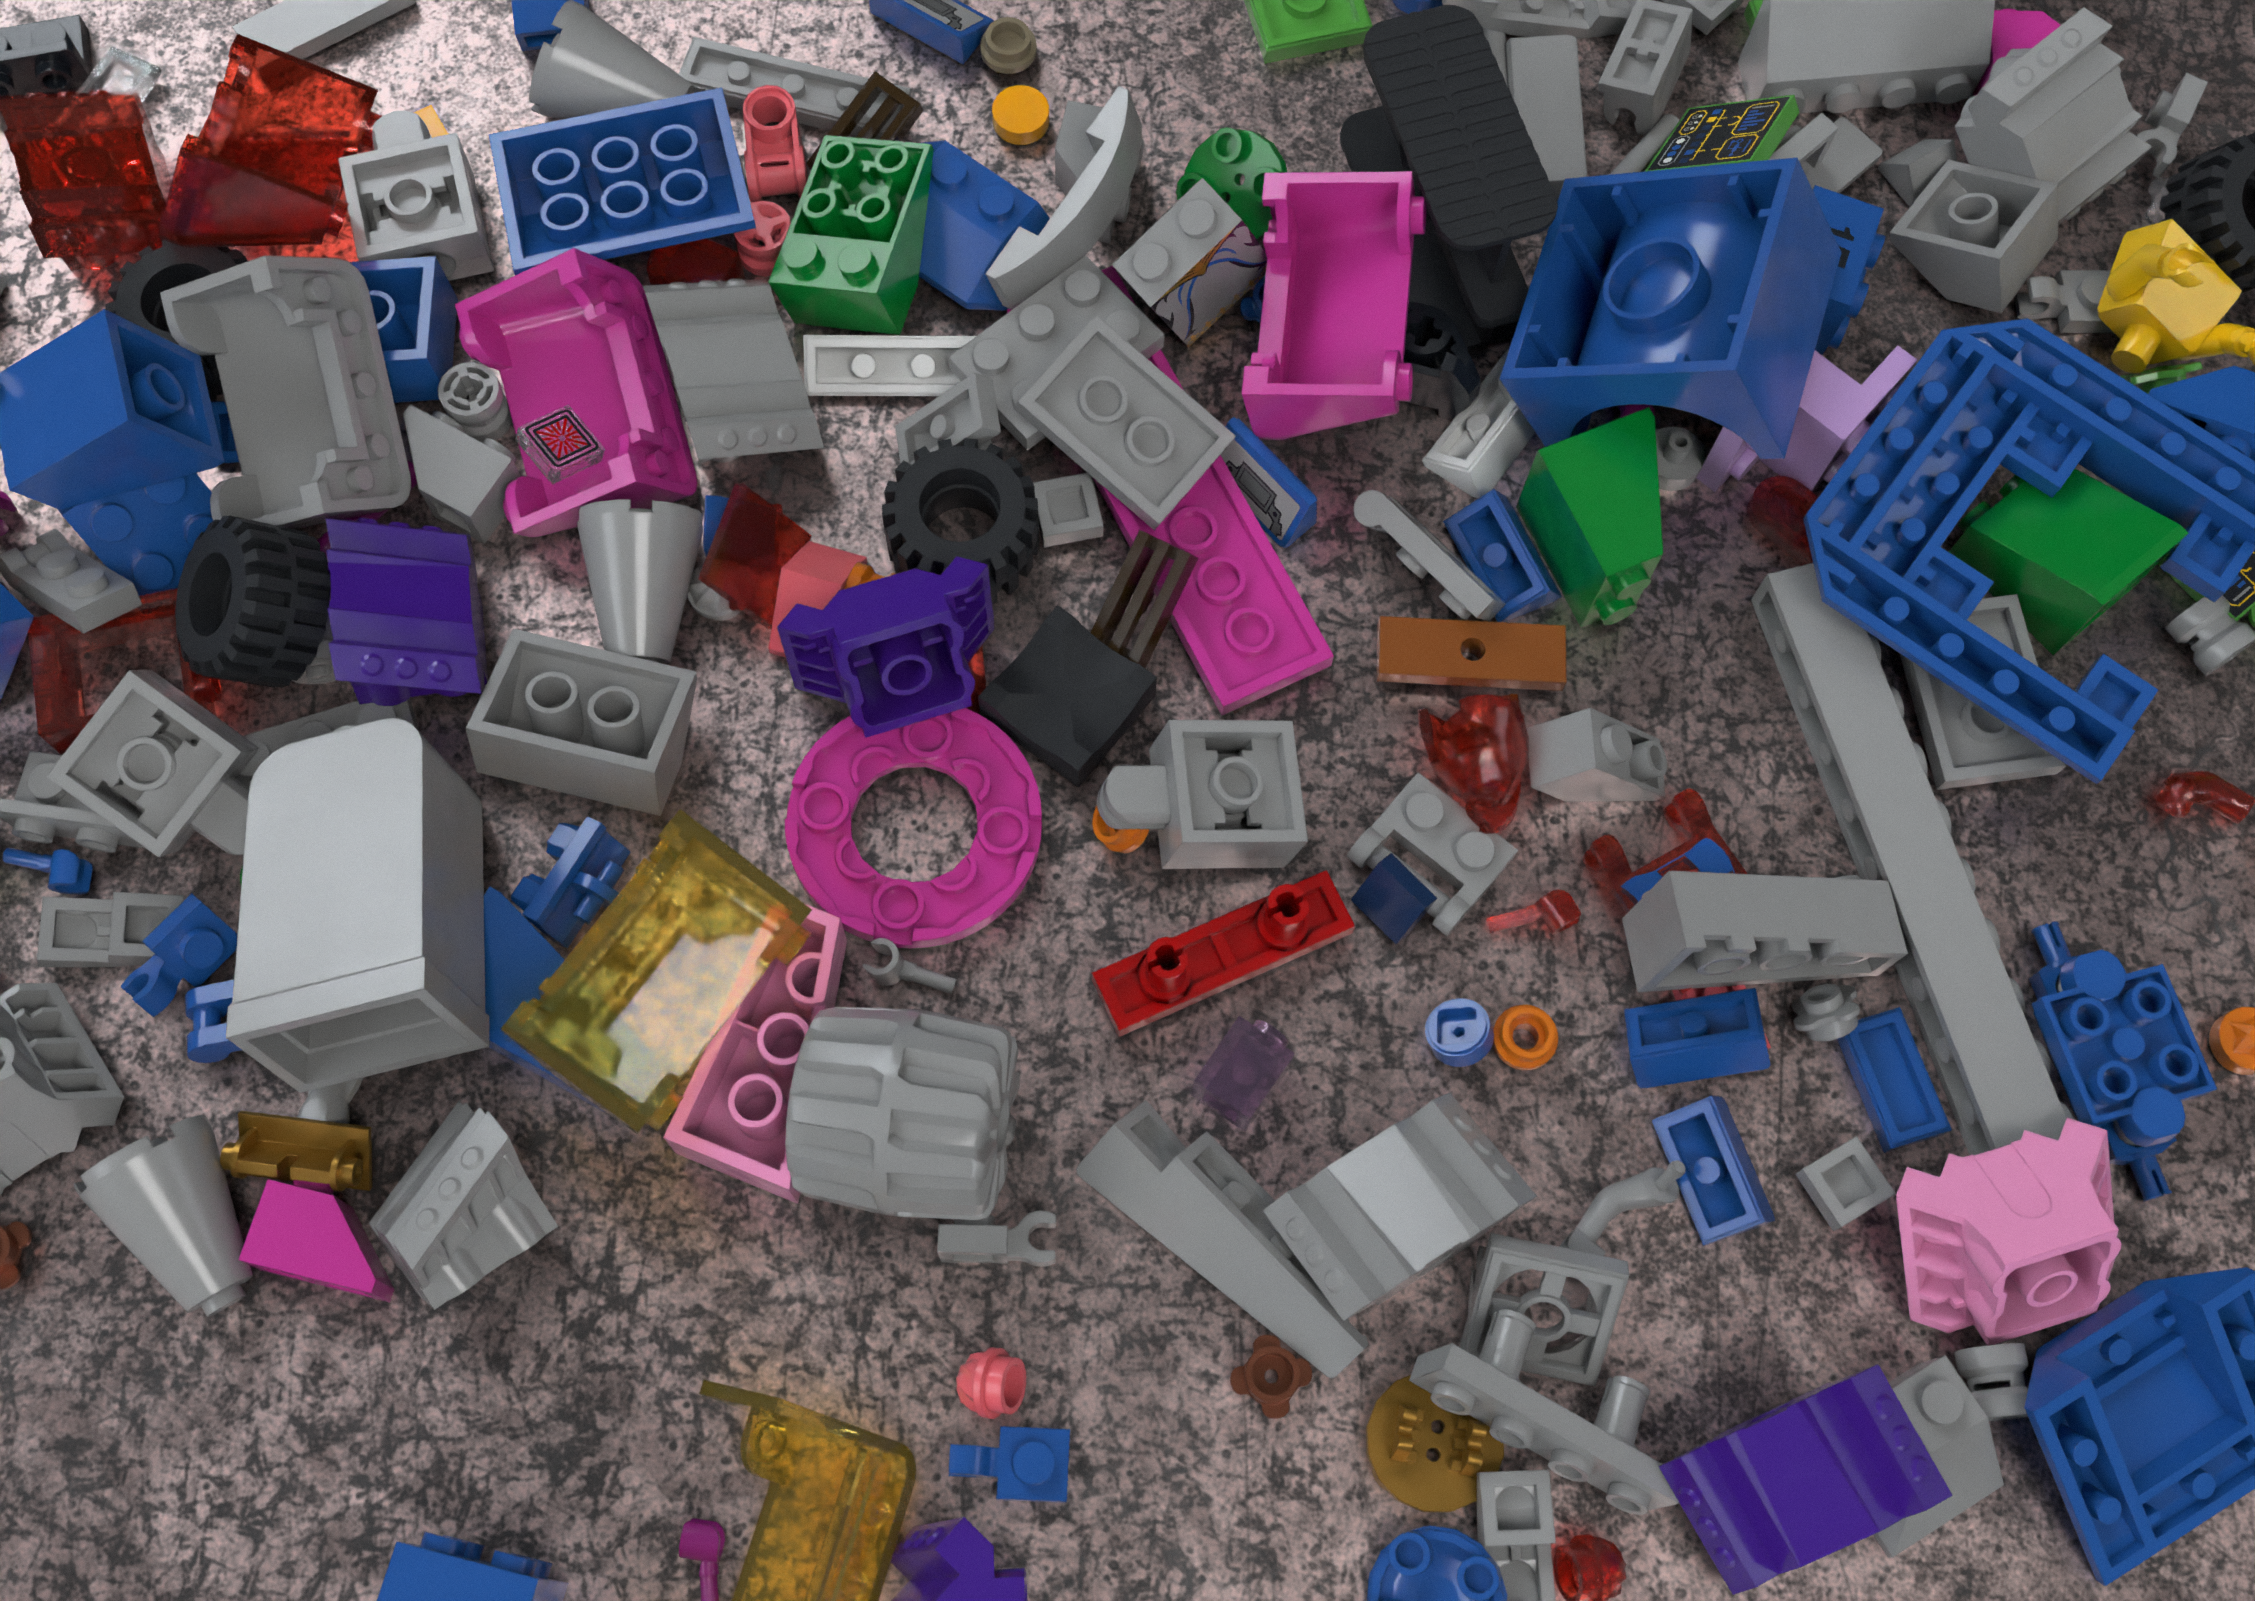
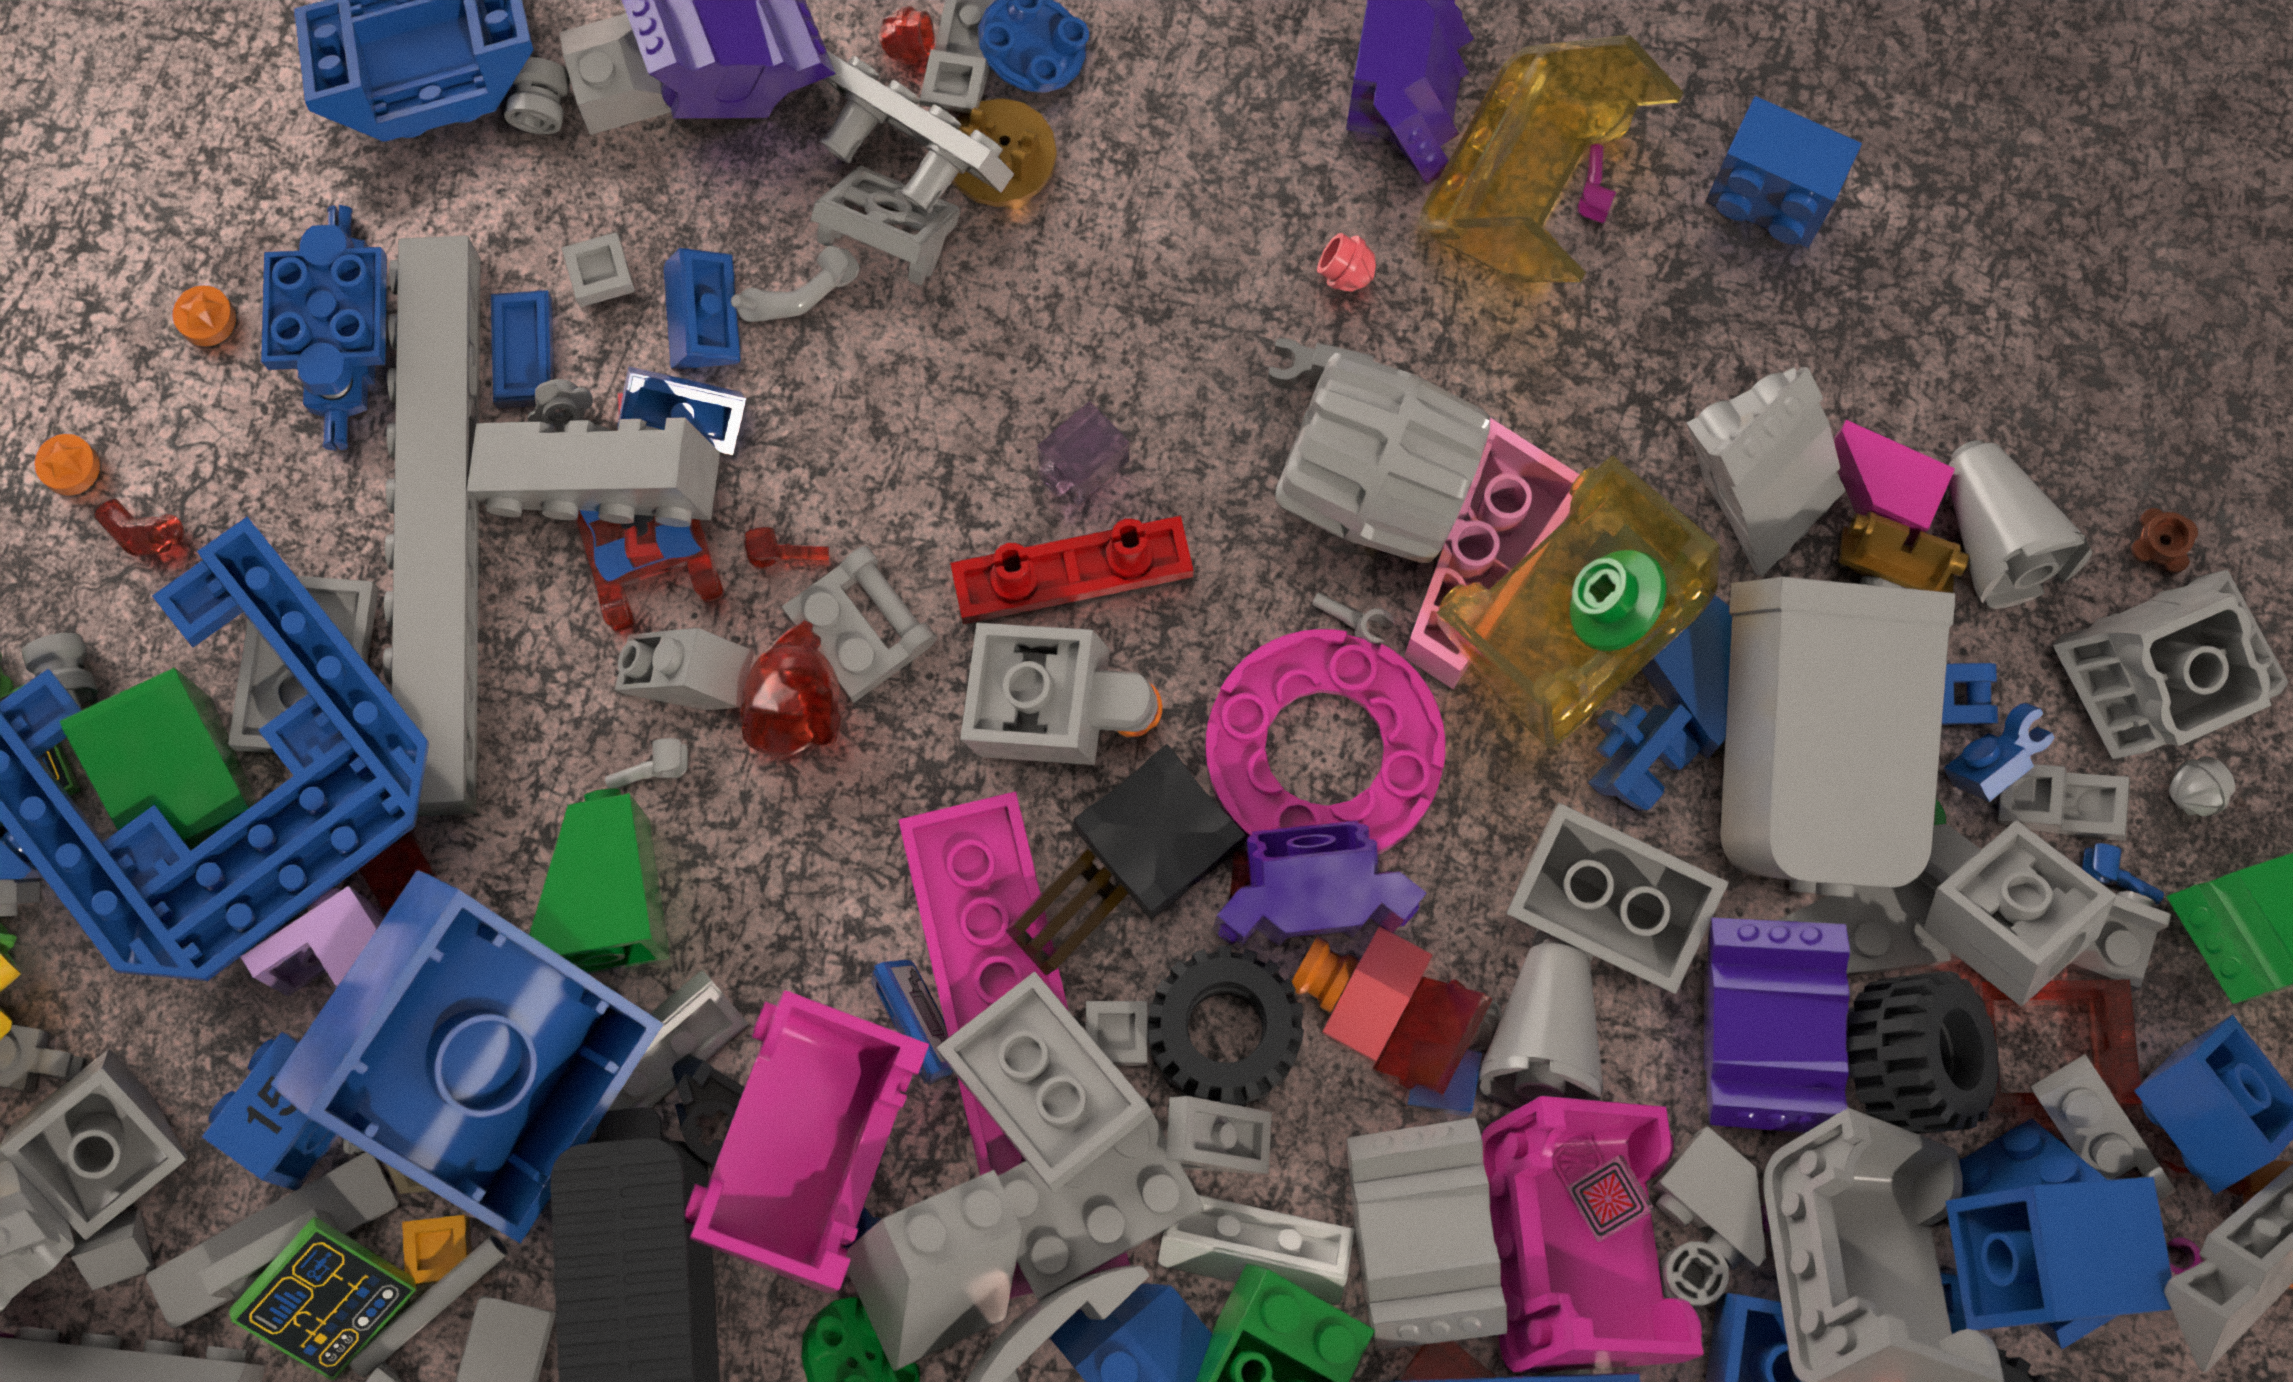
camera: 165 degrees left, 5 degrees up
blue plate [948,1426,1070,1503] -> none
light grey wedge [1076,1100,1369,1378] -> none
copper plate [1230,1335,1312,1419] -> none
light grey slope [1262,1093,1537,1321] -> none
dark blue tile [1351,853,1437,944] -> none
light grey plate [1353,490,1506,622] -> none
dark orange tile [1377,616,1567,691] -> none
tile [1425,998,1494,1067] -> none
blue slope [1443,489,1562,622] -> none
orange plate [1493,1004,1558,1071] -> none
bright pink slope [1896,1118,2122,1345] -> none
none -> light grey hand [605,738,688,789]
none -> green piece [1570,550,1667,651]

